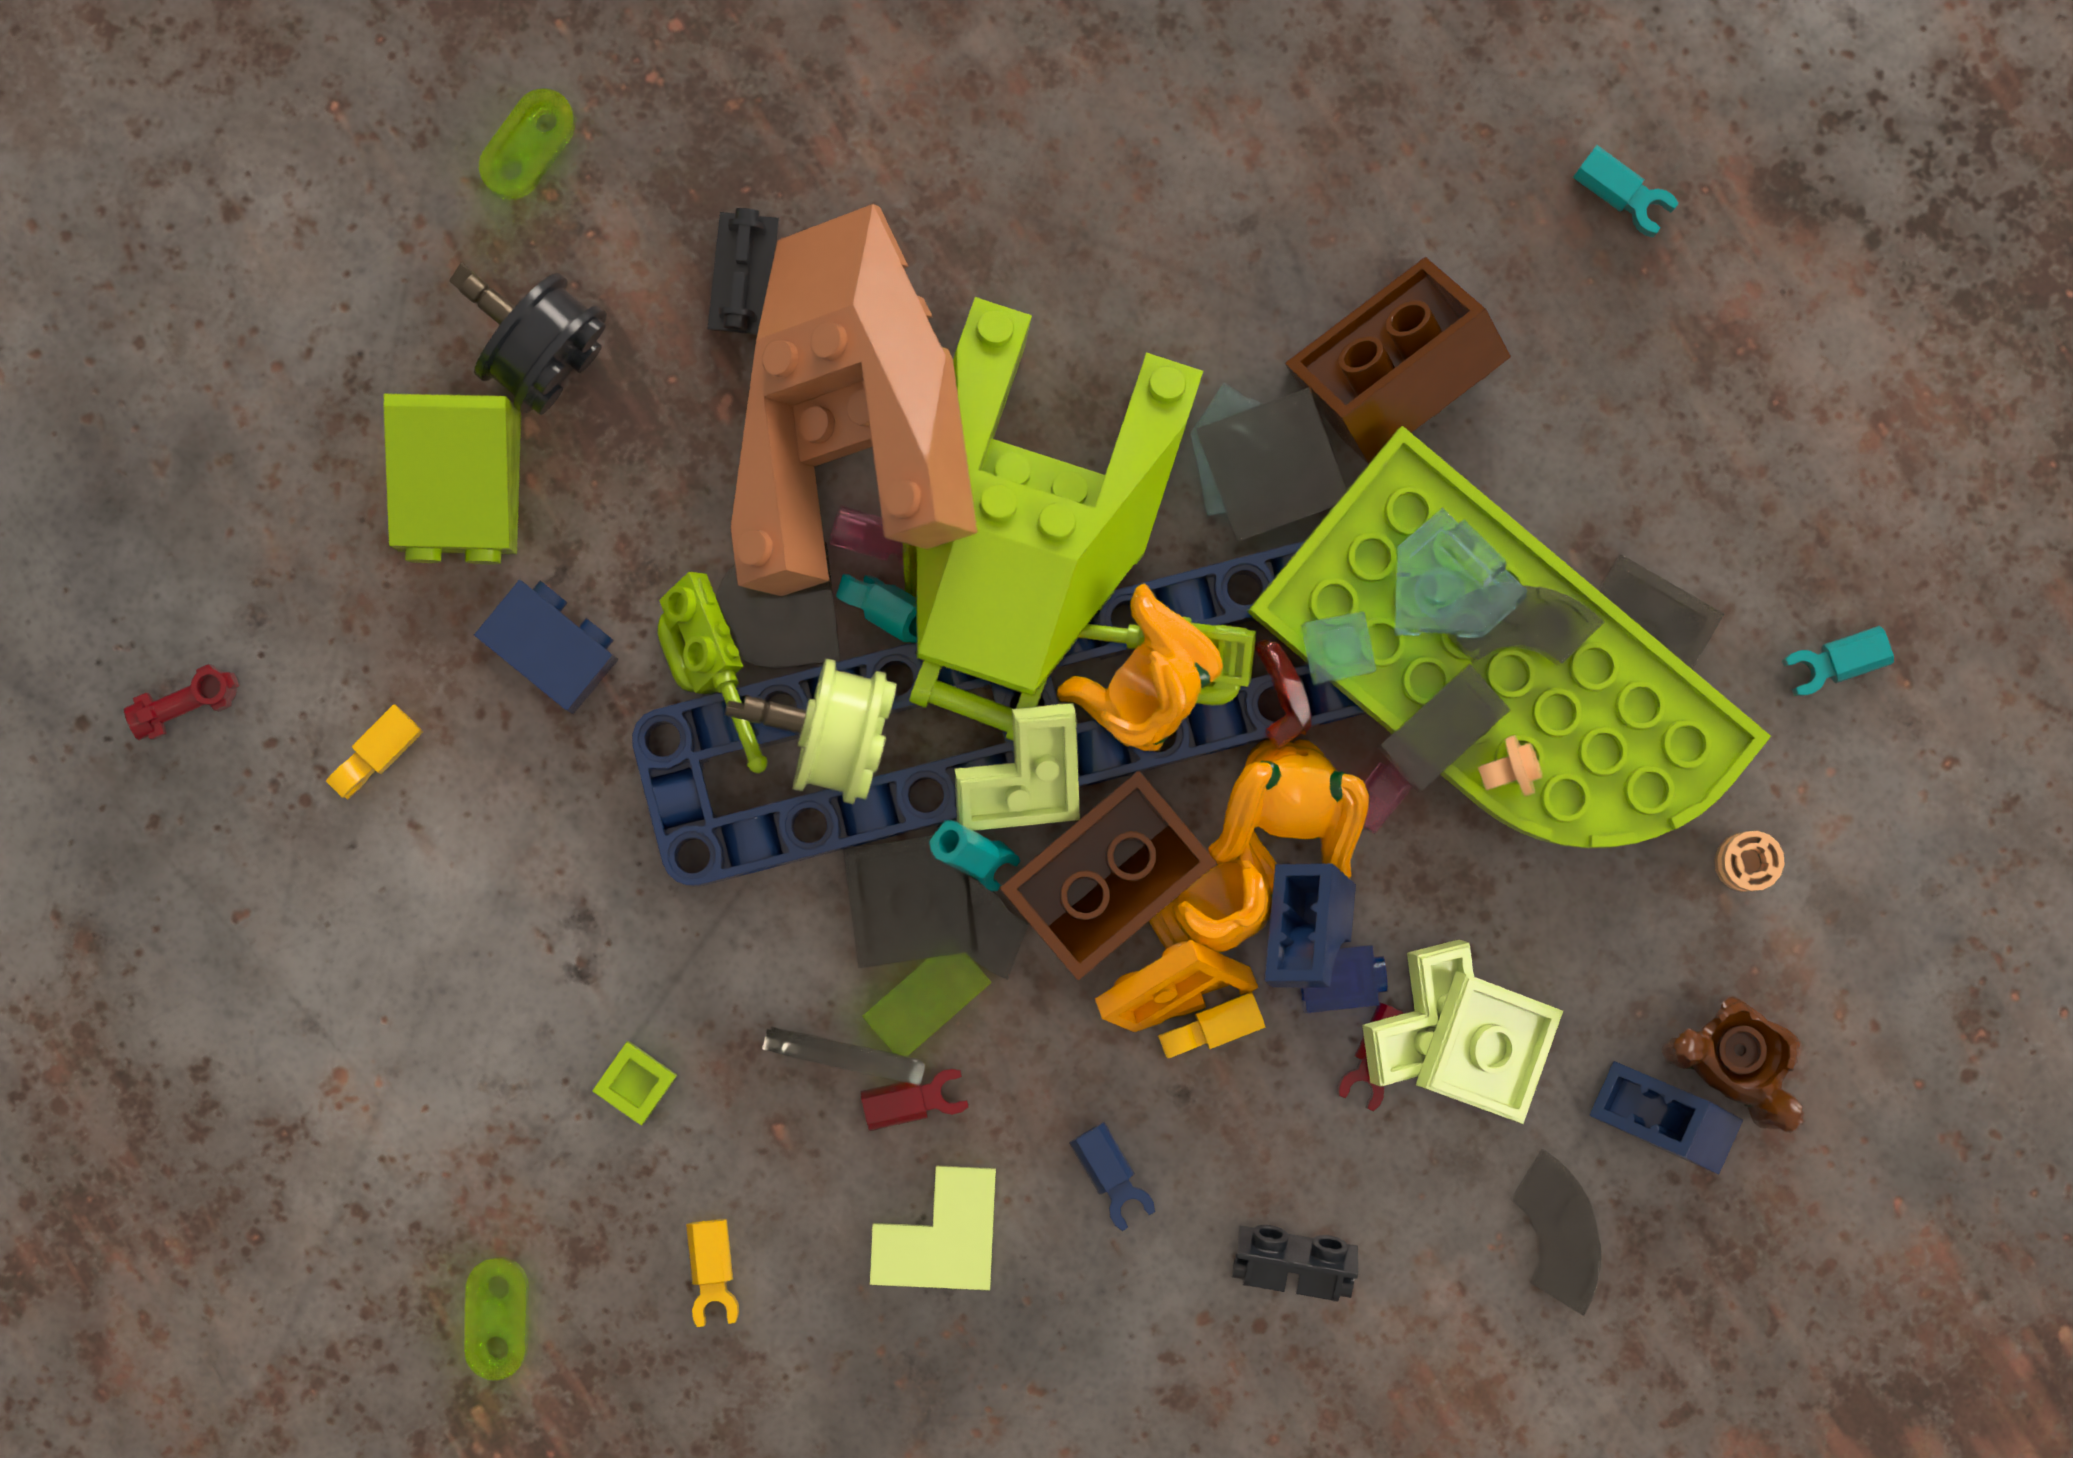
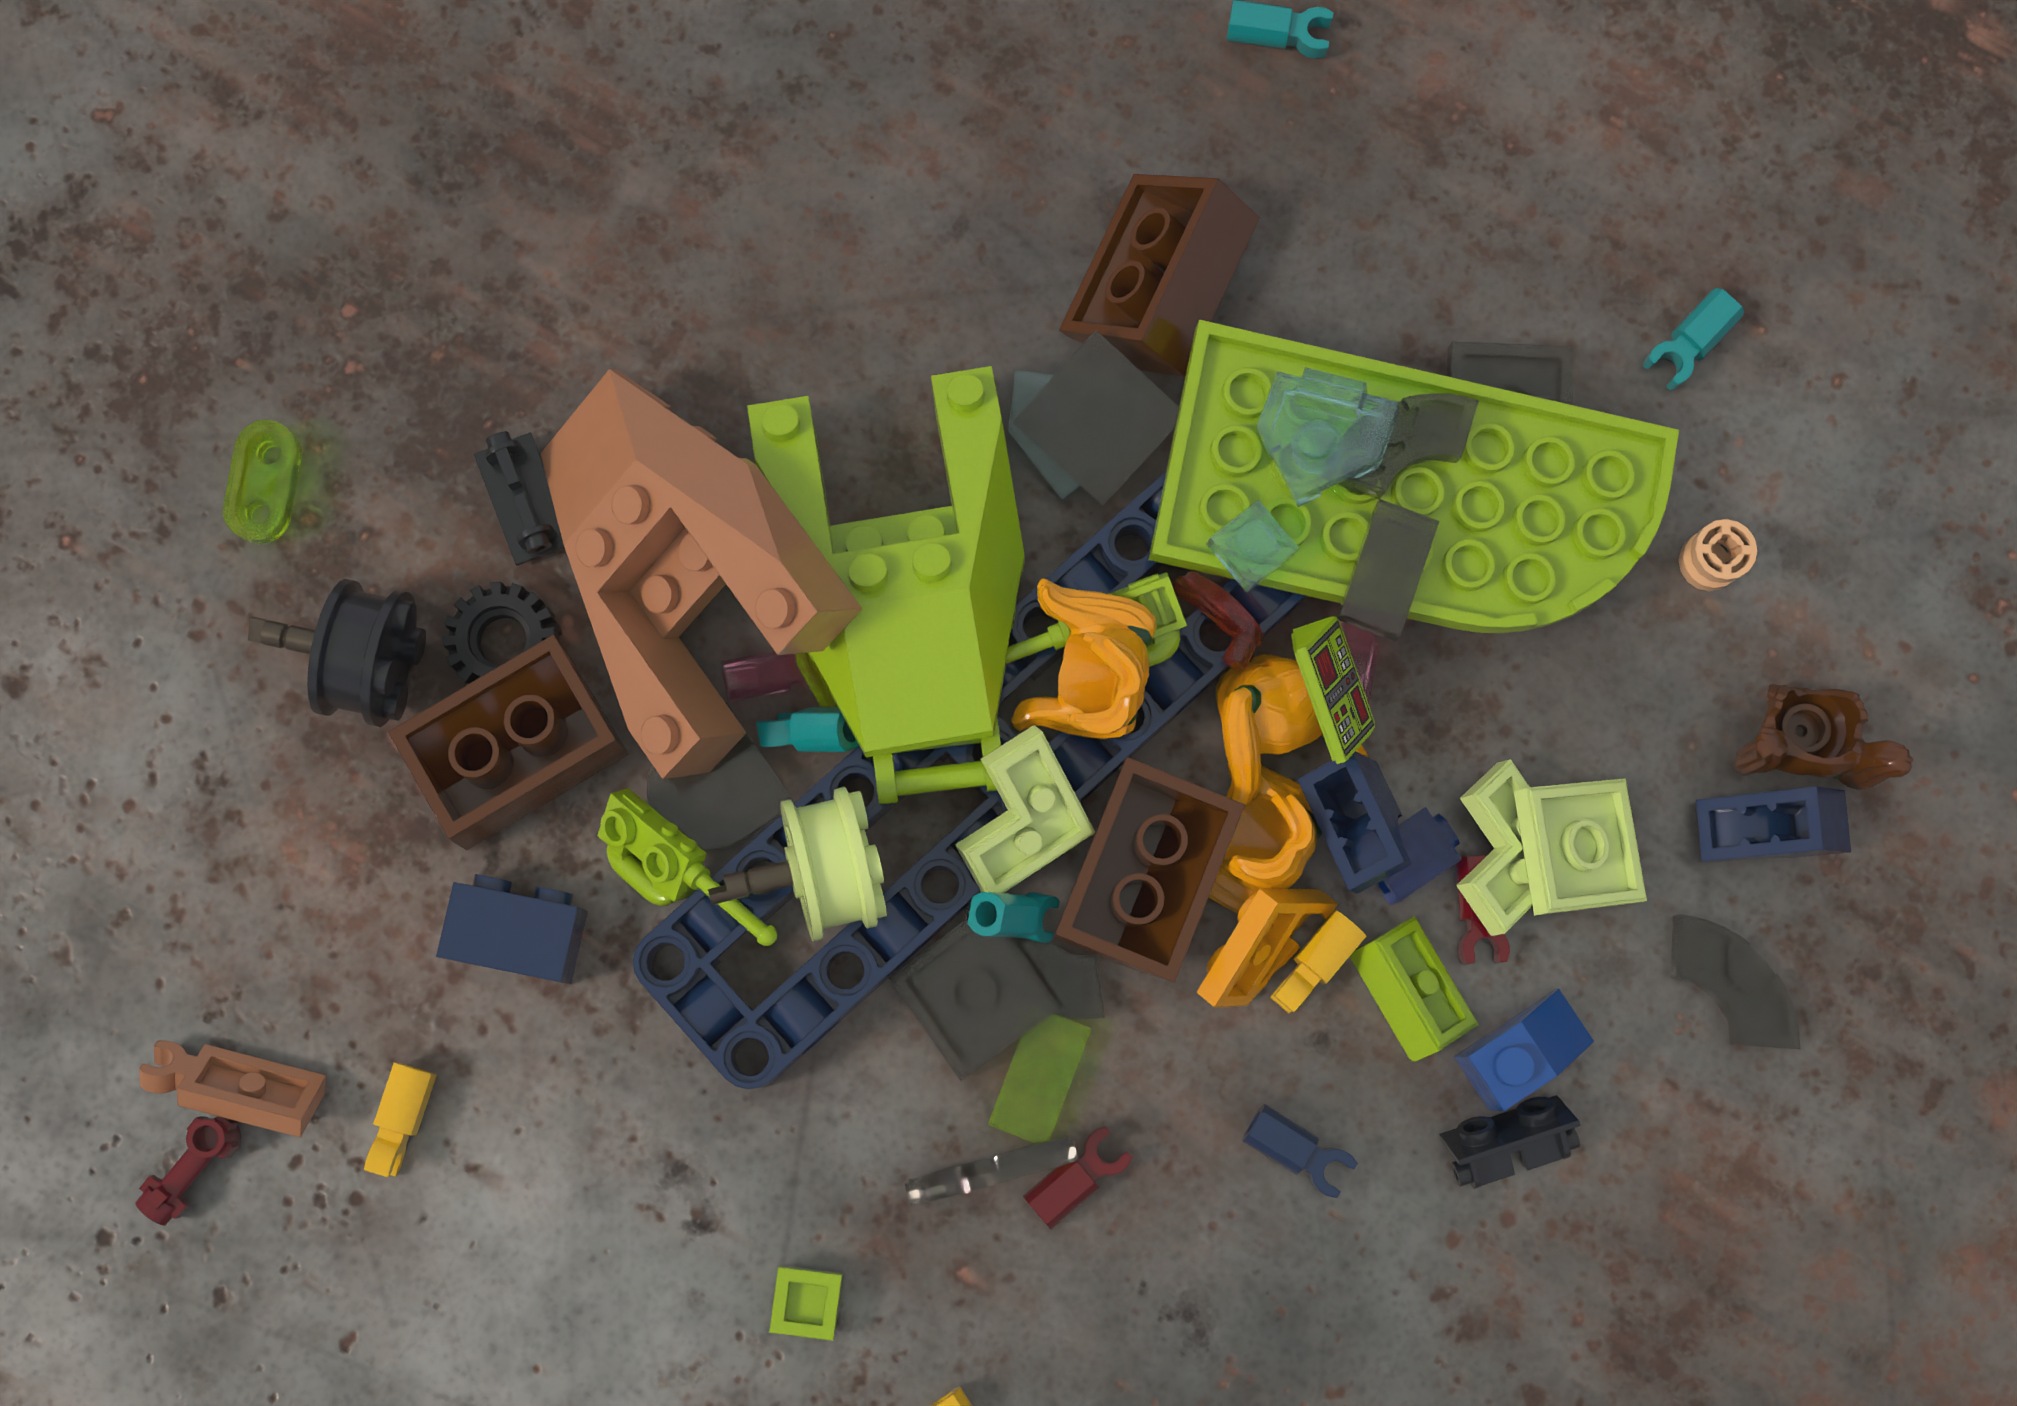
camera: 30 degrees left, 5 degrees down
lime slope [384,394,521,564] -> none
yellowish green tile [870,1166,996,1290] -> none
light nougat plate [1478,735,1542,796] -> none
none -> nougat plate [139,1040,326,1138]
none -> reddish brown slope [388,634,629,850]
none -> black tyre [442,582,563,684]
none -> slope [1291,616,1375,764]
none -> lime slope [1350,916,1479,1062]
none -> blue slope [1454,989,1594,1111]

